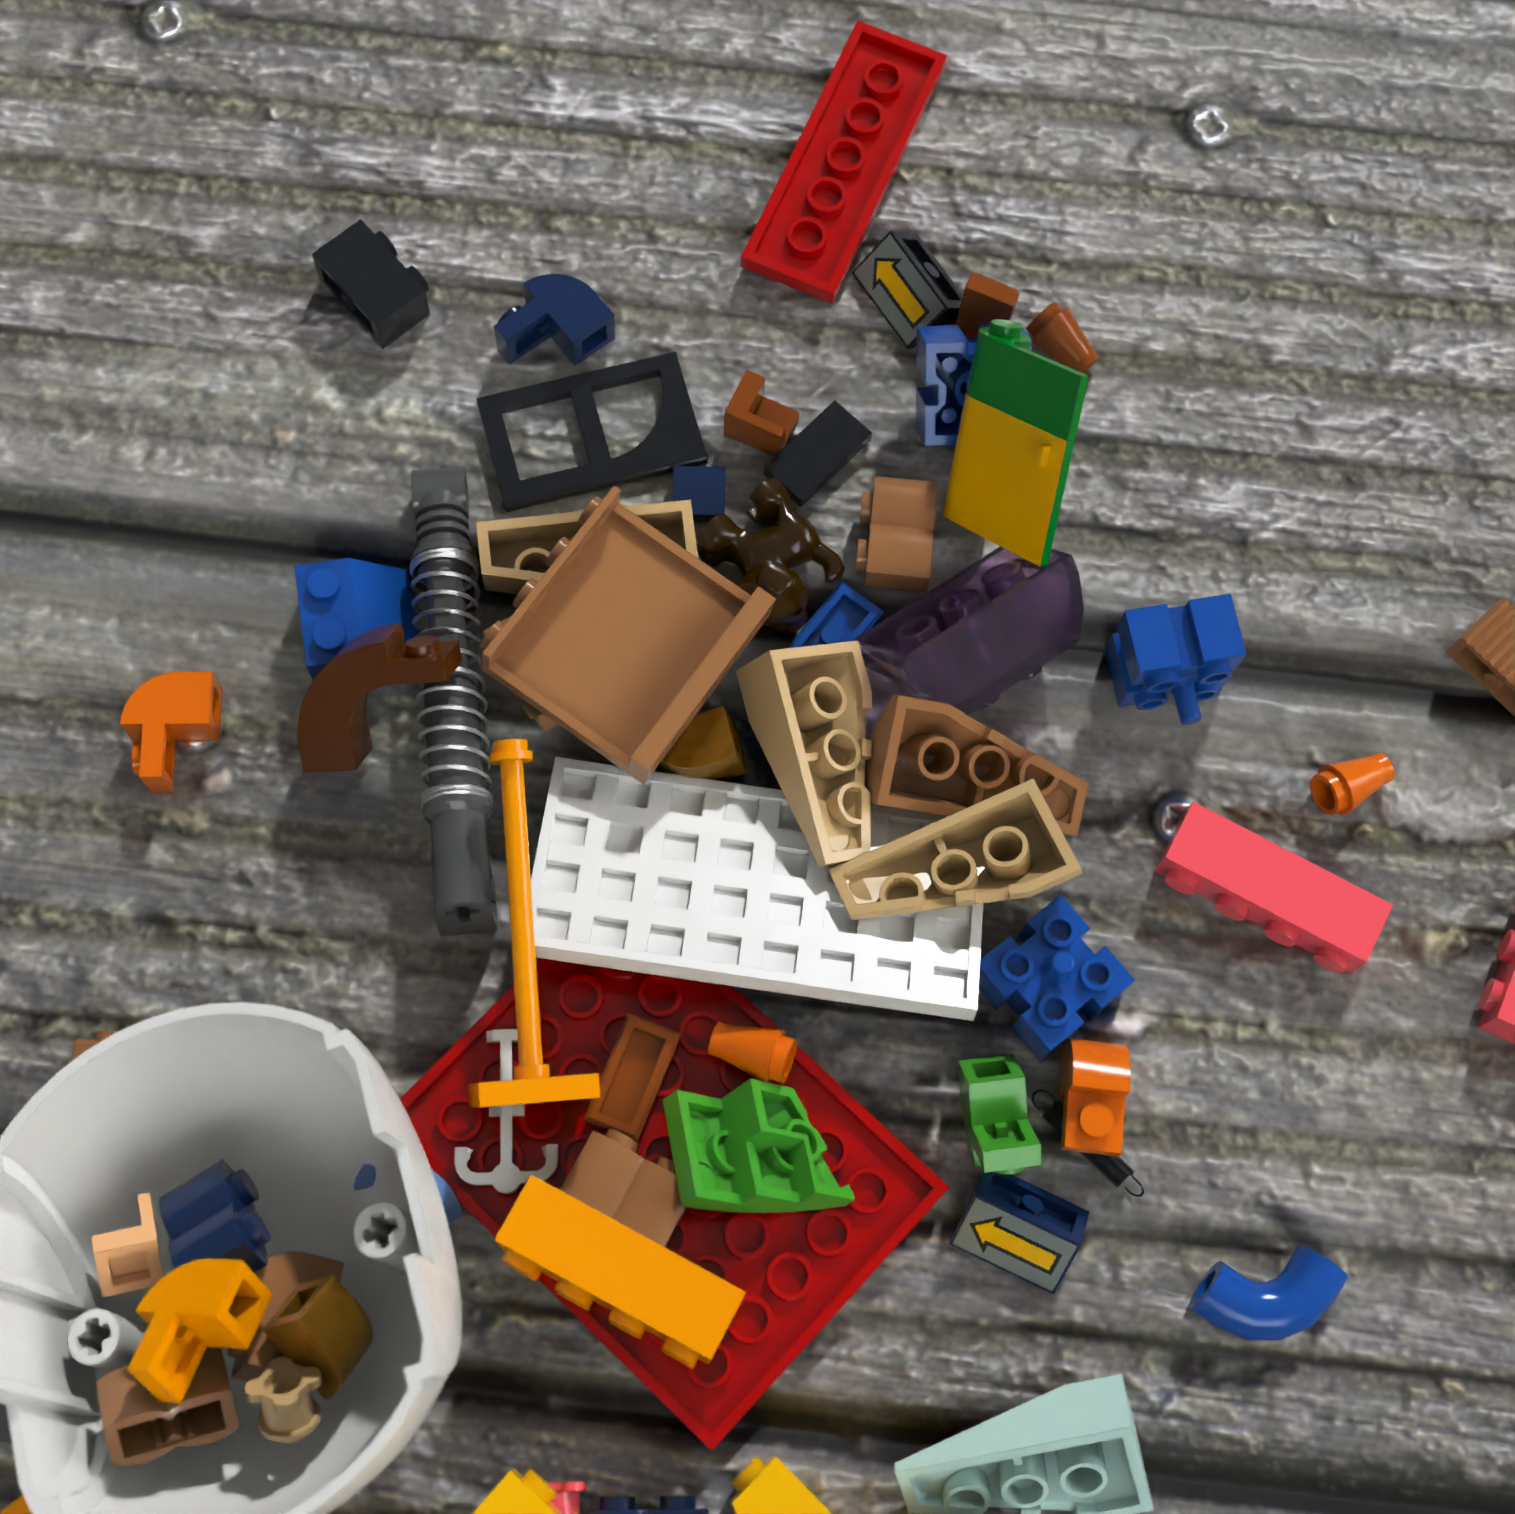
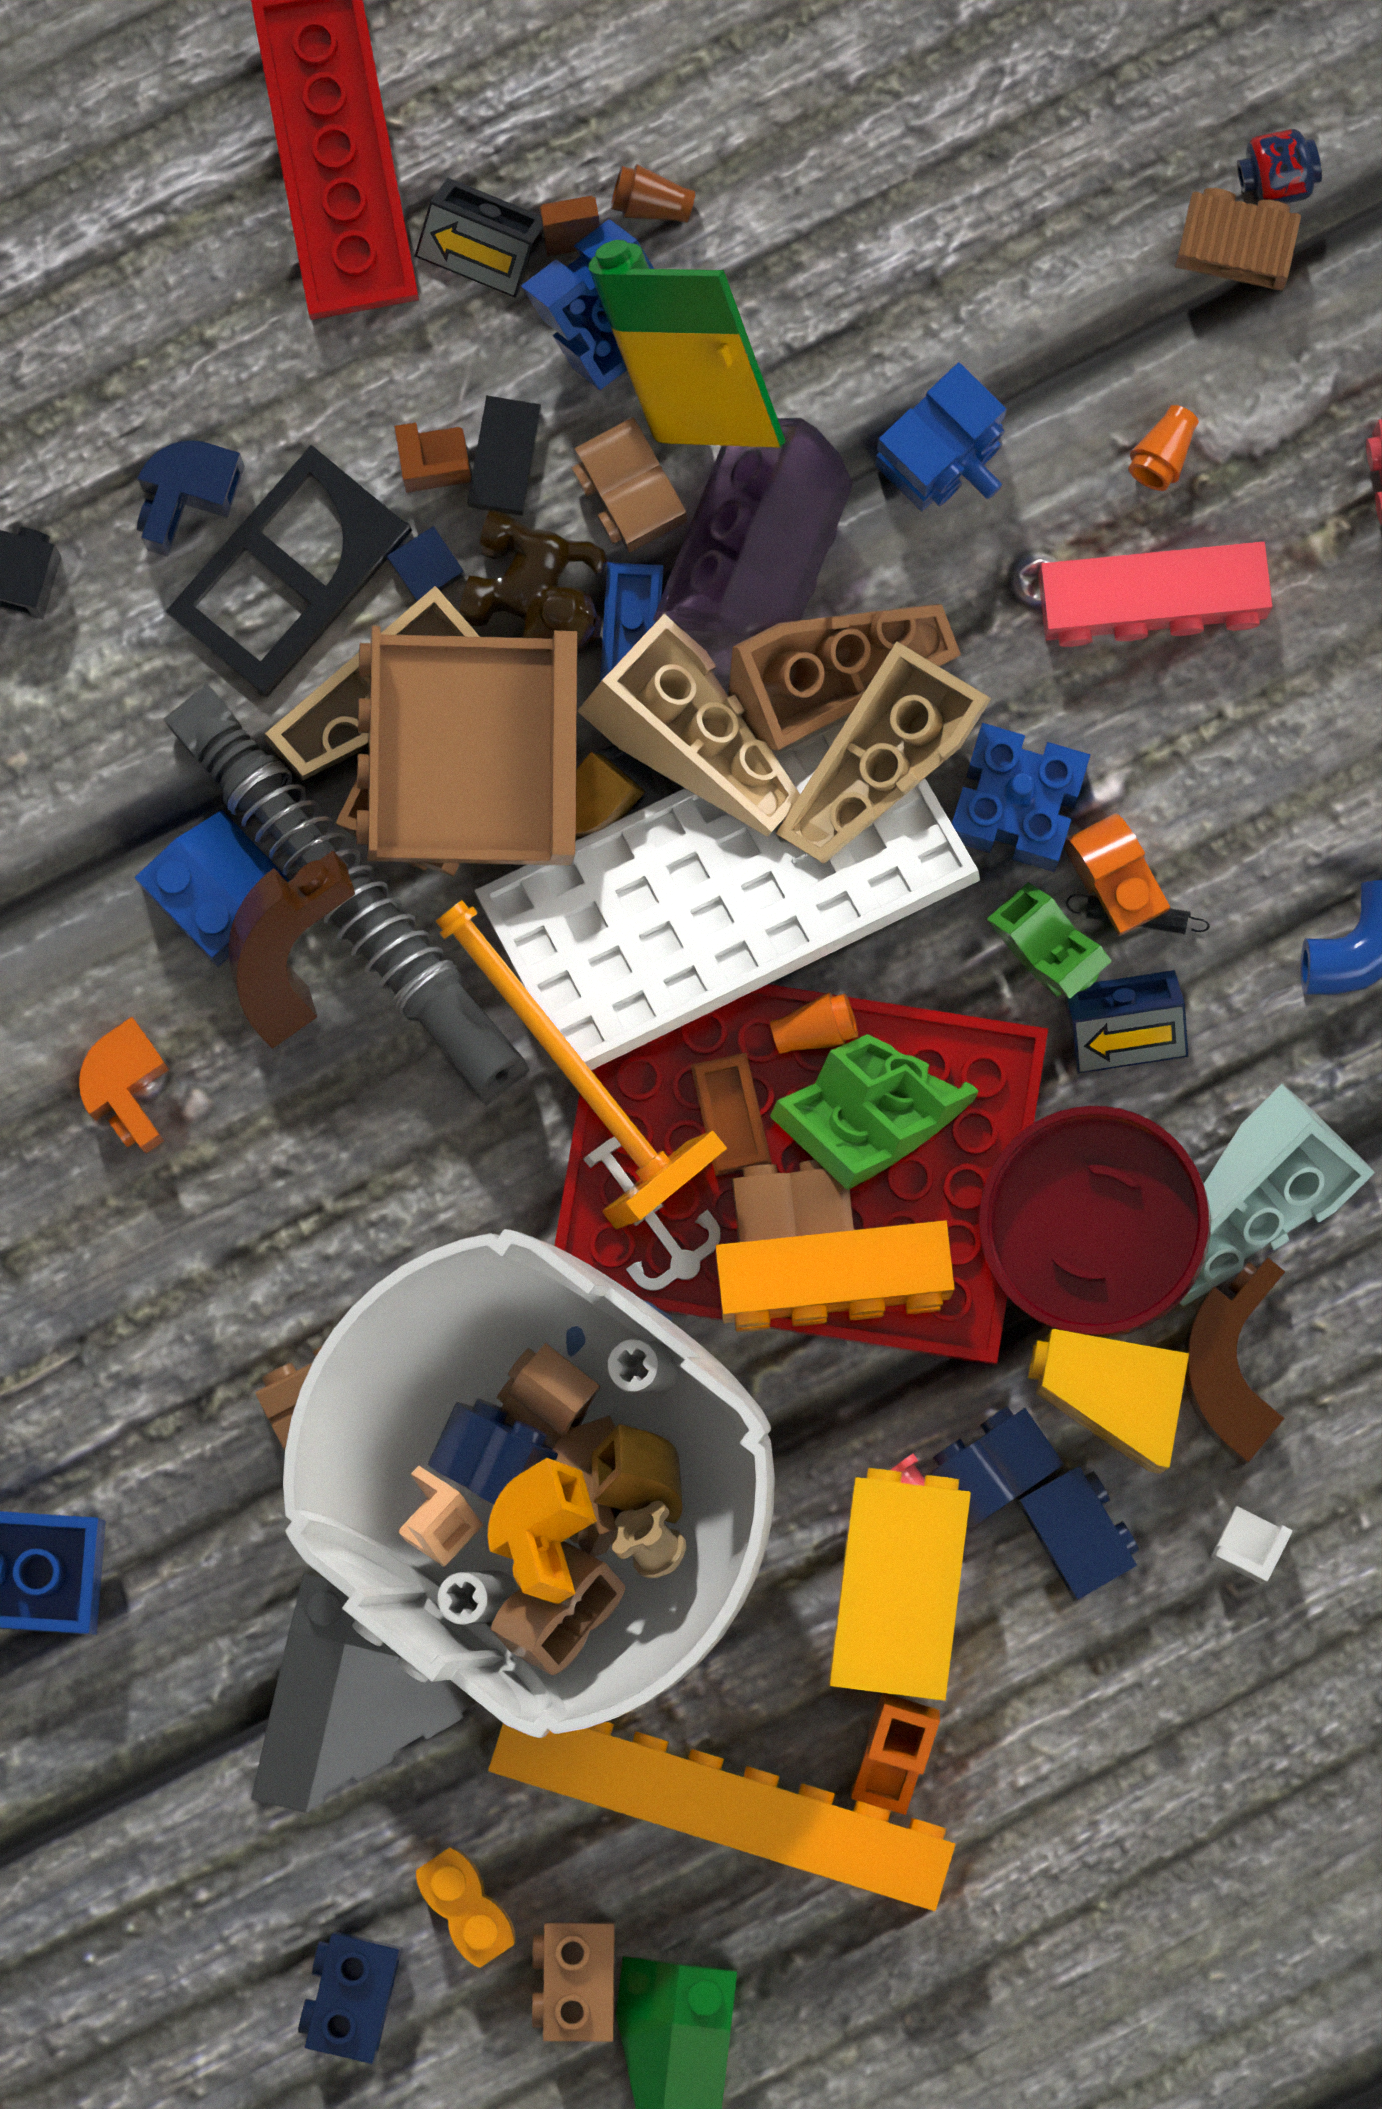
camera: 25 degrees left, 10 degrees up
none -> medium nougat brick [496,1343,601,1449]
none -> dark red piece [979,1106,1211,1338]

